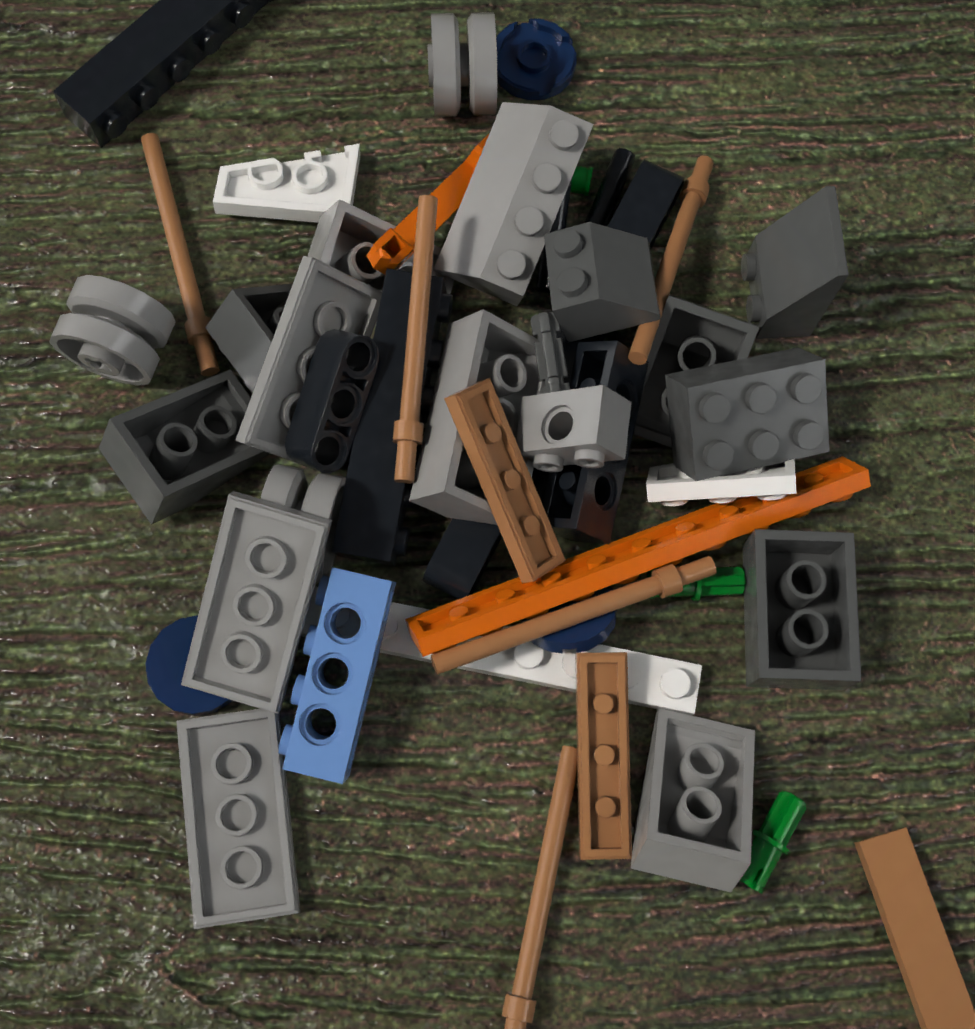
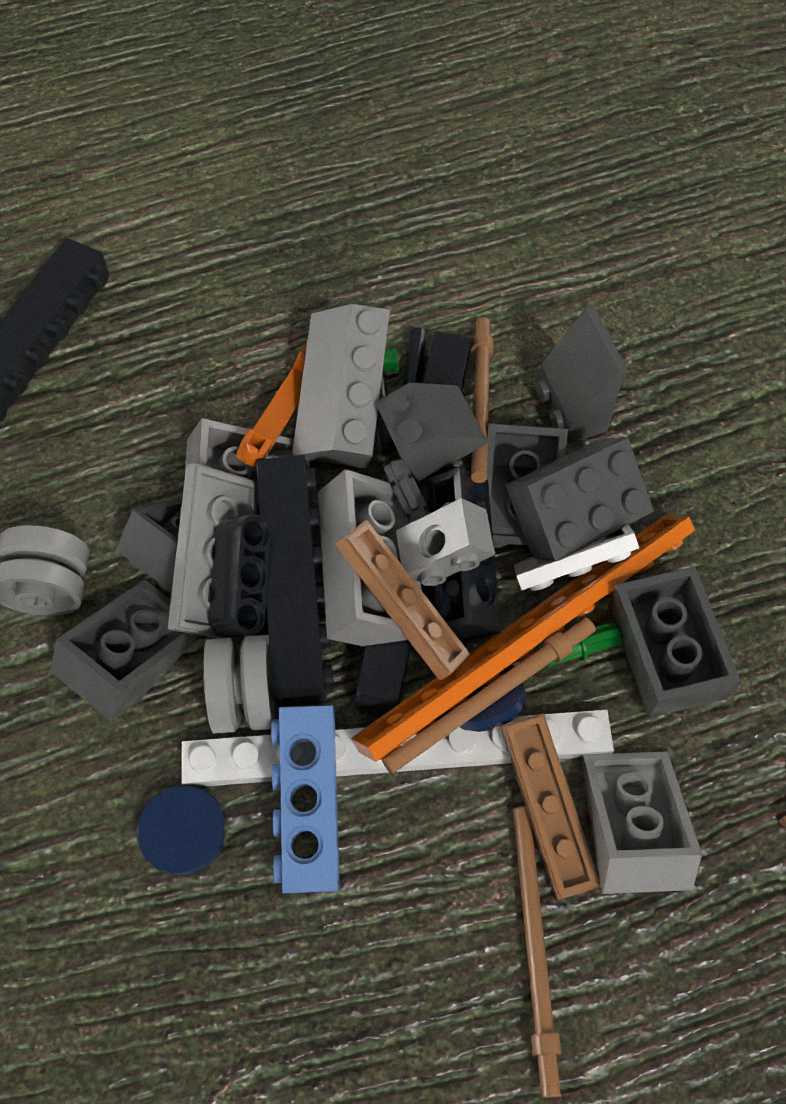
camera: 10 degrees left, 10 degrees down
medium nougat bar [141,133,220,376] -> none
light grey tile [176,709,301,929] -> none
light grey tile [181,491,332,714] -> none
white wing [213,144,361,223] -> none
medium nougat bar [393,195,438,484] -> none
light grey wheel [427,12,497,117] -> none
dark blue tile [496,18,577,101] -> none
green axle [739,790,806,894] -> none

